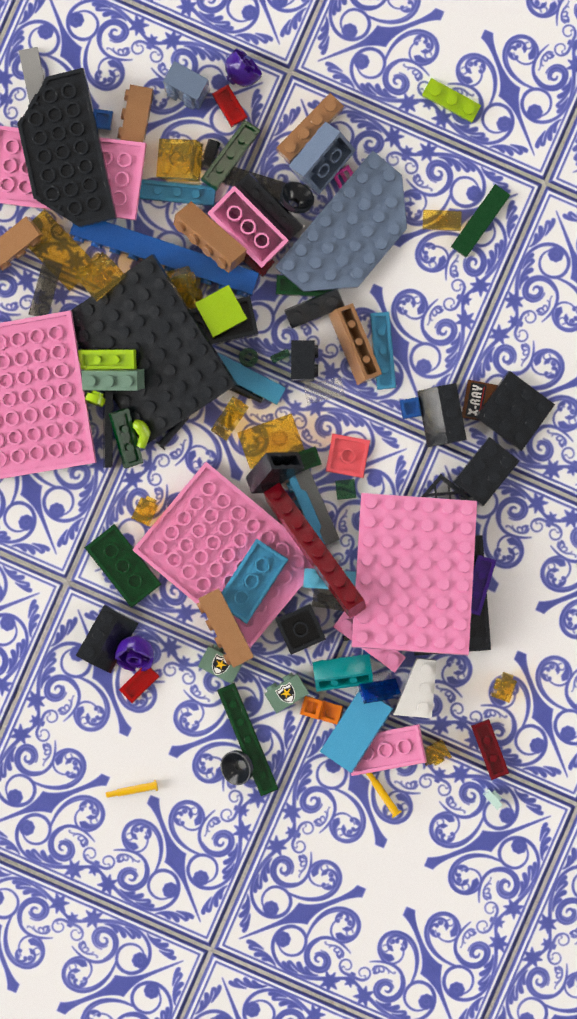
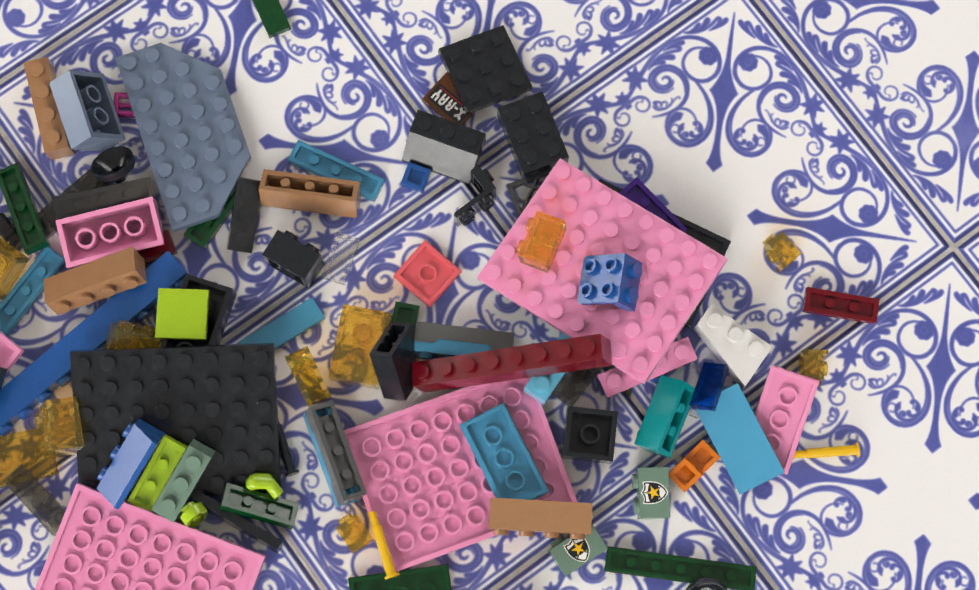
camera: 65 degrees left, 10 degrees down
black piece [230,385,263,403] -> none
clear green plate [239,348,258,367] -> none
clear green tile [270,349,291,365] -> none
clear green tile [335,479,356,500] -> none
clear yellow plate [422,210,462,231] -> none
light aqua plate [483,789,503,810] -> none
none -> slope [97,419,165,510]
none -> dark grey piece [303,400,367,508]
none -> yellow piece [368,511,400,580]
none -> black bracket [454,165,496,227]
none -> clear yellow brick [516,211,567,273]
none -> blue bracket [577,253,642,312]

